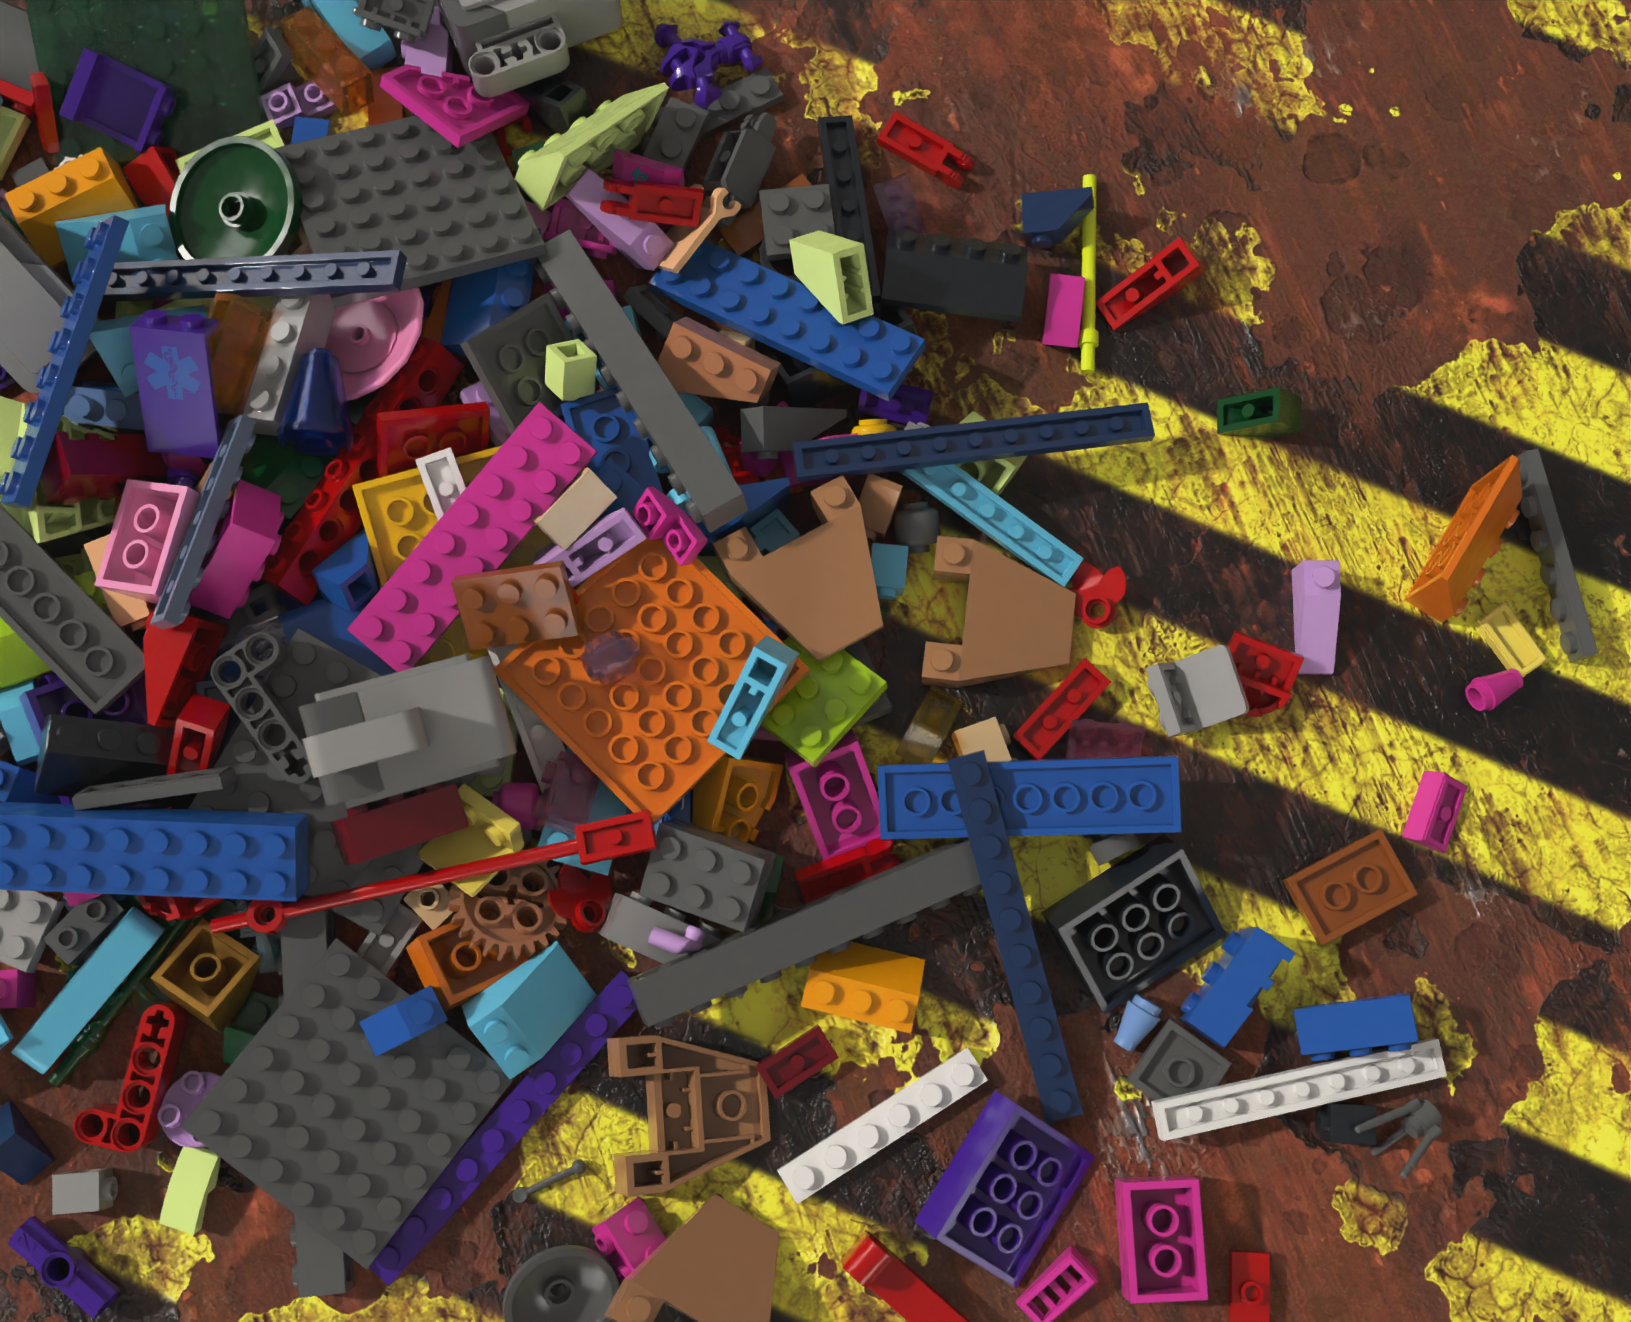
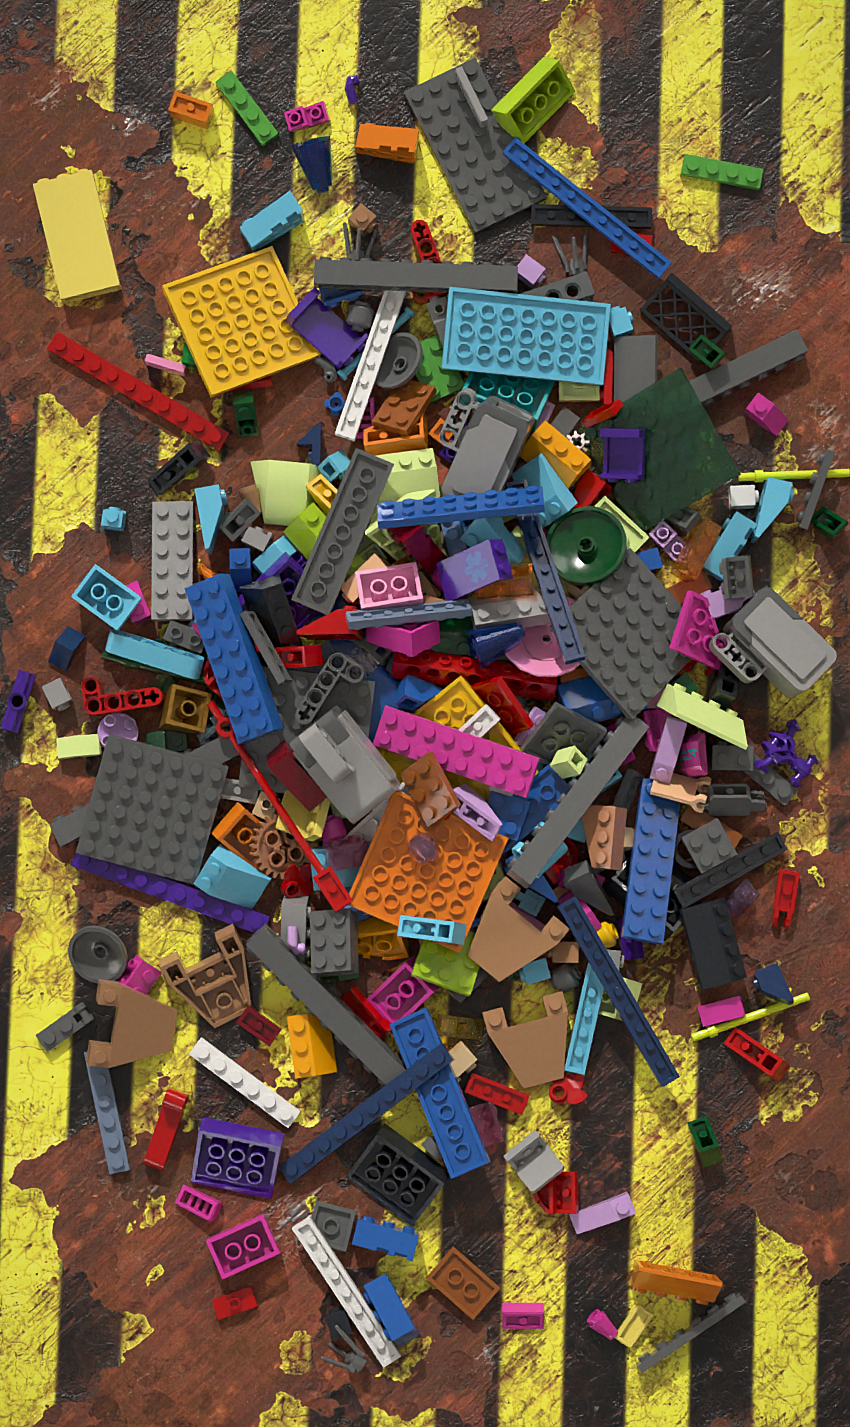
camera: 75 degrees right, 5 degrees up
dark purple arm [166,467,198,490] -> none
blue slope [359,985,448,1056] -> none
dark grey hinge [512,1159,586,1203] -> none
tan hinge [532,467,617,551] -> none
red hinge [600,178,704,227] -> none
dark pink slope [631,487,708,566] -> none
yellowish green slope [789,230,874,324] -> none
medium blue cone [1113,993,1162,1052] -> none

